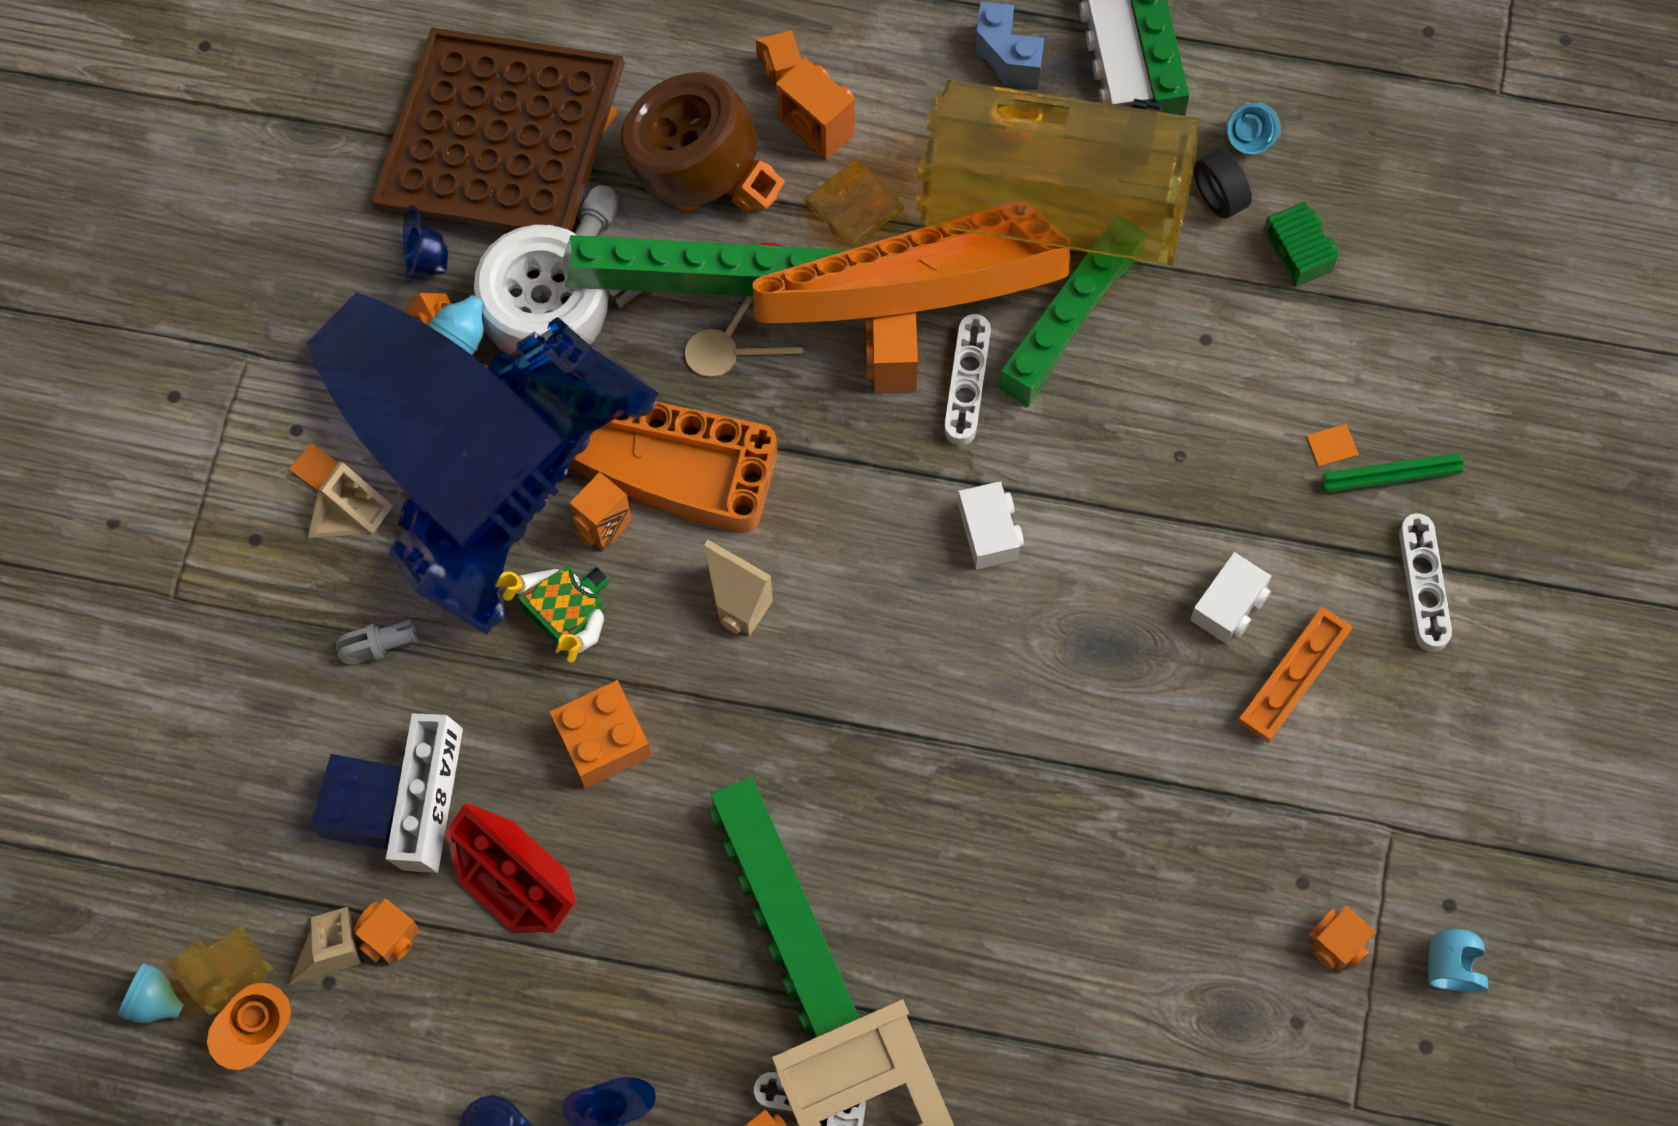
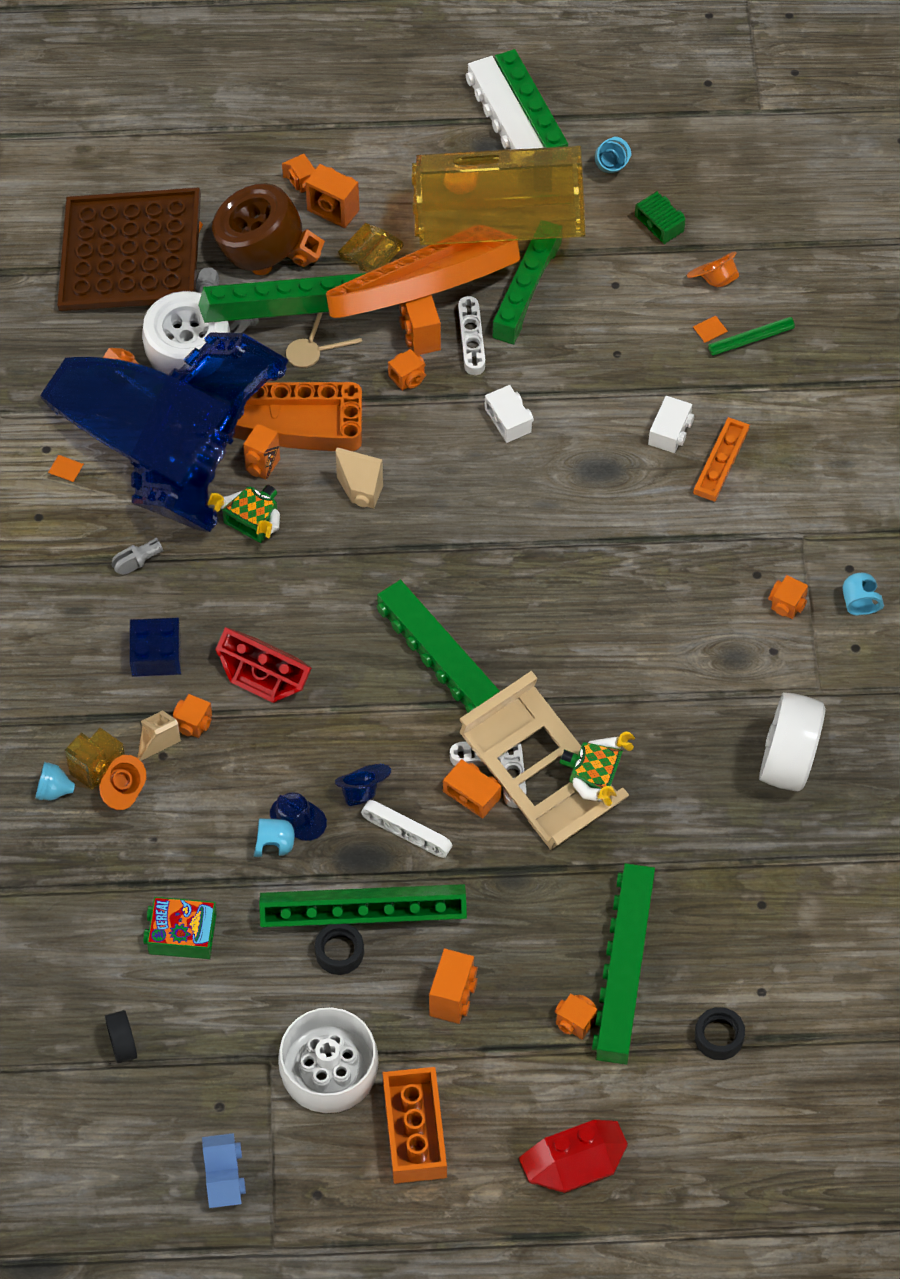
camera: 15 degrees left, 10 degrees down
tan slope [308,462,393,538] -> none
white brick [386,713,463,873] -> none
clear blue piece [402,205,448,283] -> none
medium azure helmet [427,295,484,355] -> none
orange brick [550,680,652,789] -> none
medium blue brick [975,2,1044,89] -> none
black tyre [1193,149,1252,219] -> none
white beam [1399,513,1452,652] -> none
none -> orange brick [388,349,426,391]
none -> orange piece [686,251,739,287]

